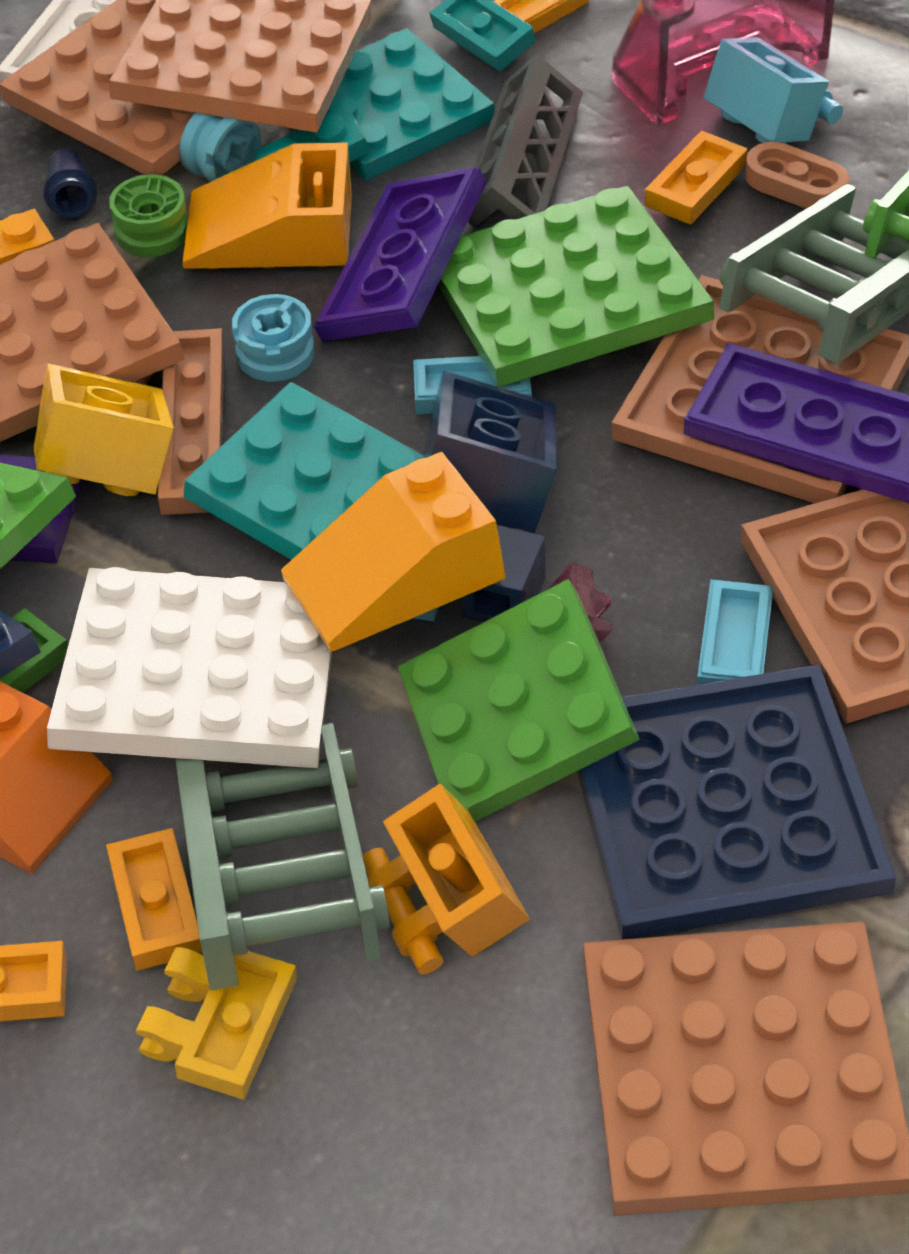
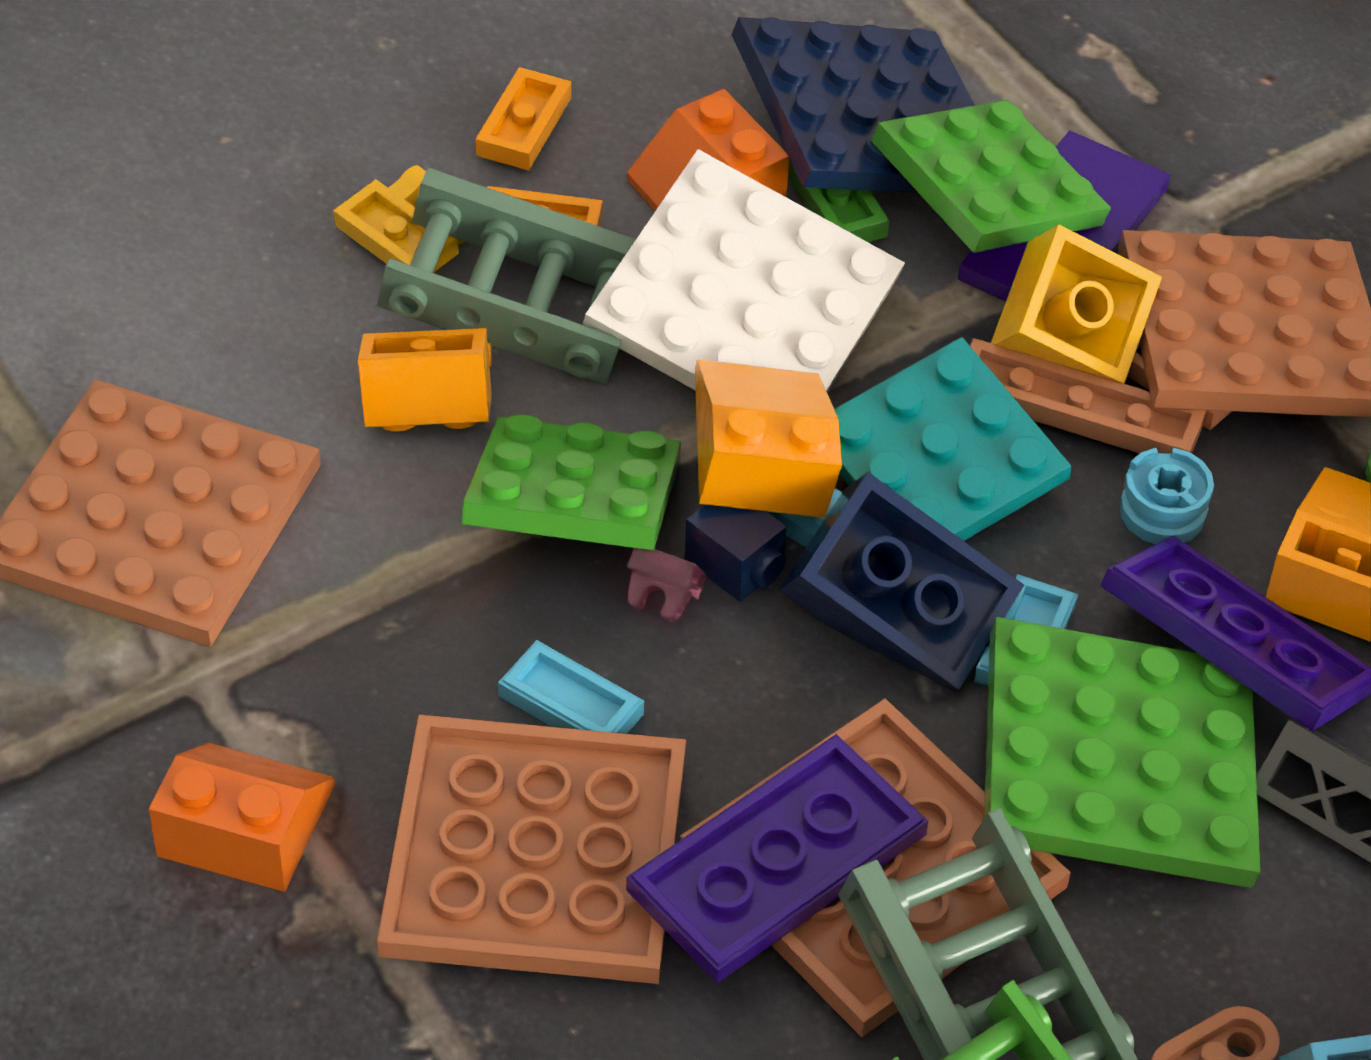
camera: 110 degrees right, 0 degrees up
dark blue plate [577,664,896,940] -> none
light orange plate [645,130,748,225] -> none

